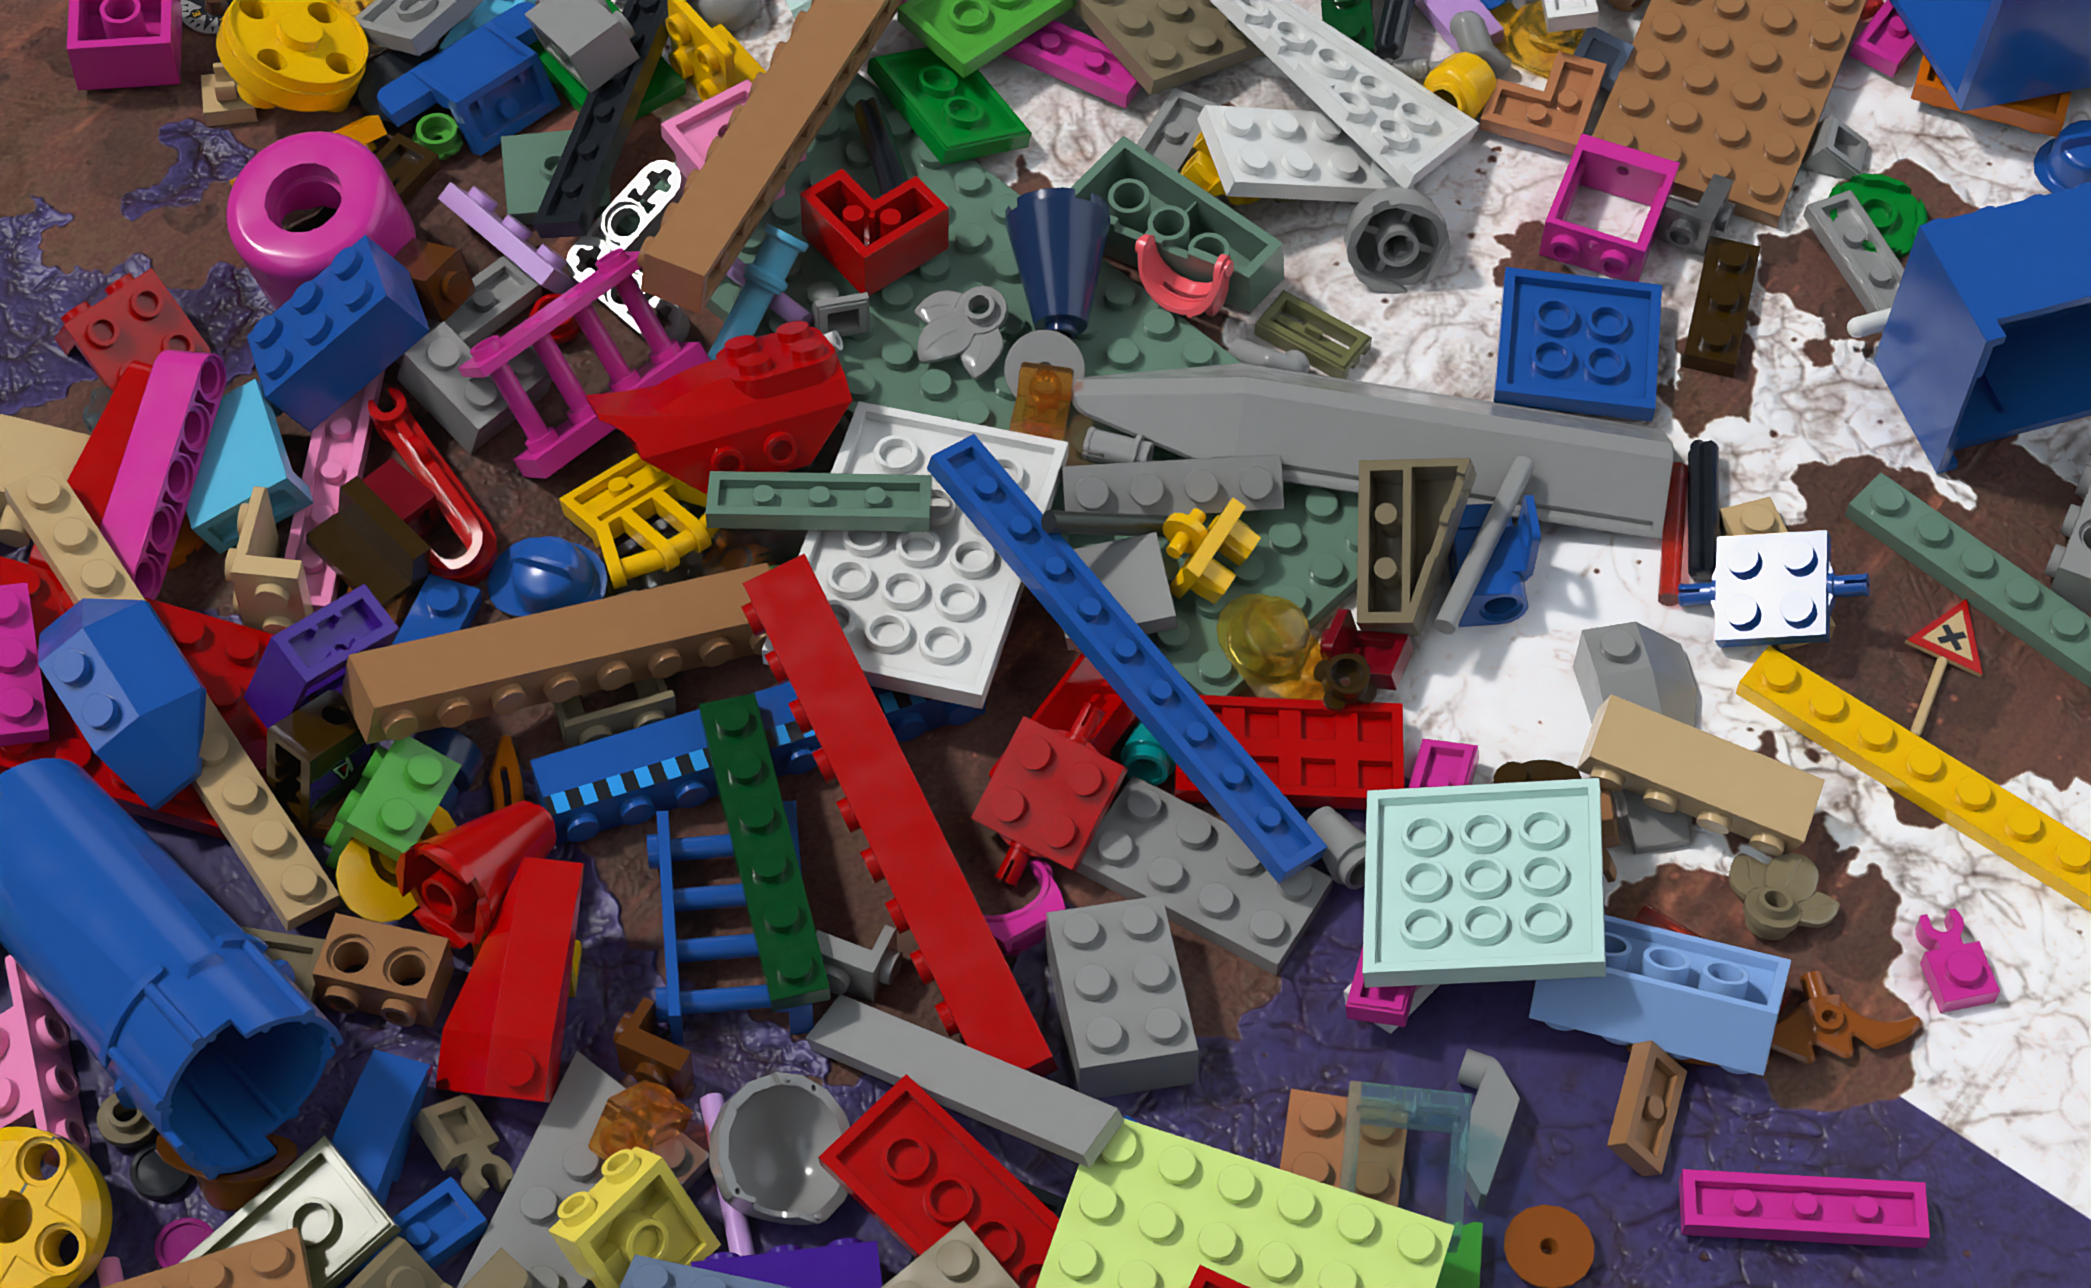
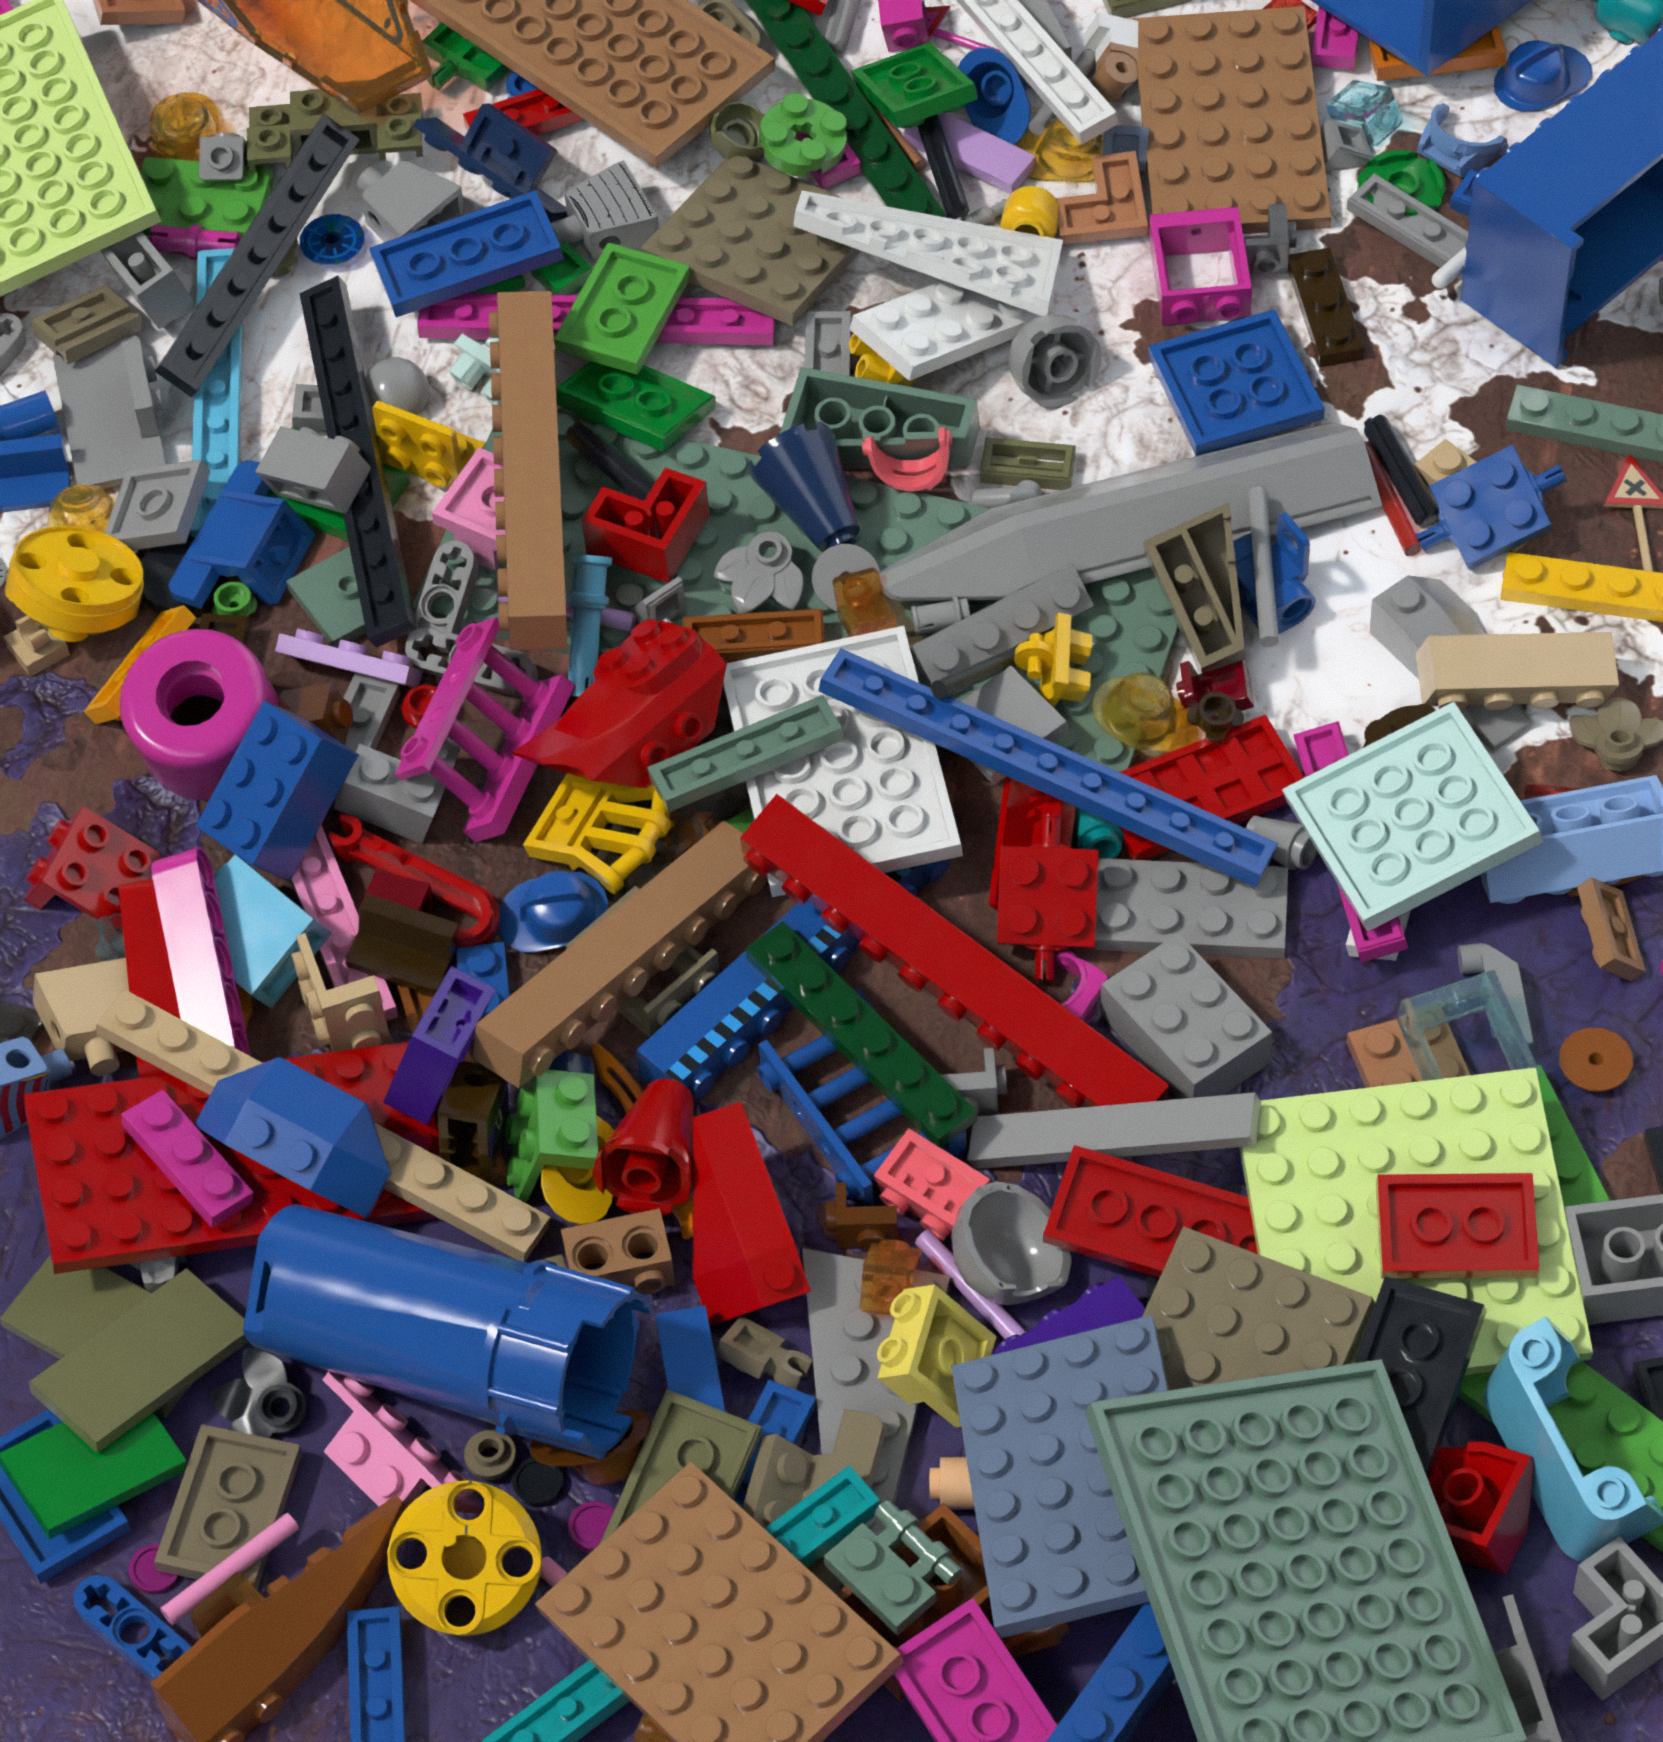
camera: 20 degrees left, 0 degrees up
light grey arm [1450,11,1512,78] -> none
none -> dark orange tile [683,609,825,662]
none -> coral bracket [874,1128,991,1240]
none -> clear light blue bracket [1325,80,1403,146]
none -> medium blue helmet [1416,103,1509,177]

